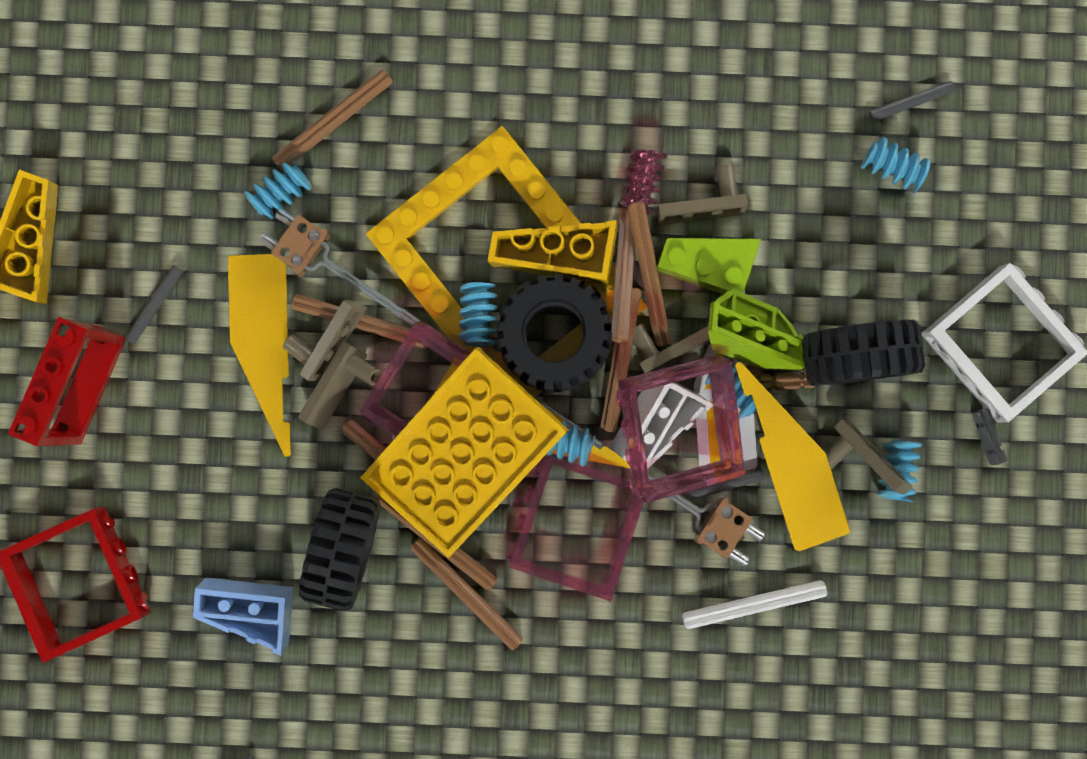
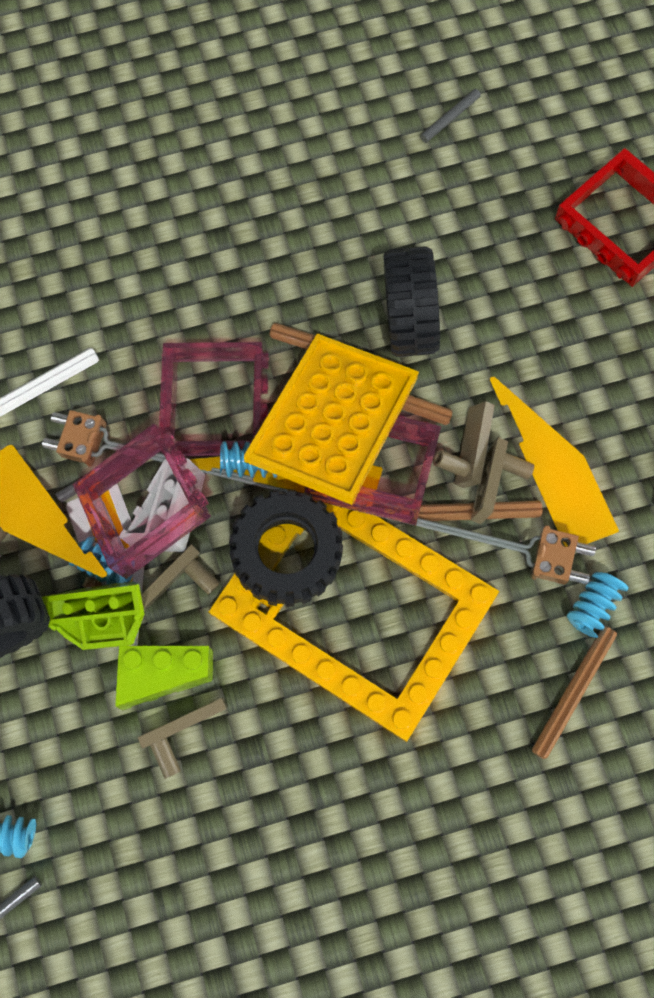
camera: 165 degrees right, 15 degrees down
light blue wedge [193,578,293,656] -> none
medium nougat axle [411,538,523,650] -> none
medium azure piece [459,282,497,347] -> none
yellow wedge [488,220,618,285] -> none
medium nougat axle [600,288,642,432] -> none
medium nougat axle [611,209,635,344] -> none
clear pink piece [620,149,668,215] -> none
medium nougat axle [628,201,671,346] -> none
medium nougat axle [758,371,815,391] -> none

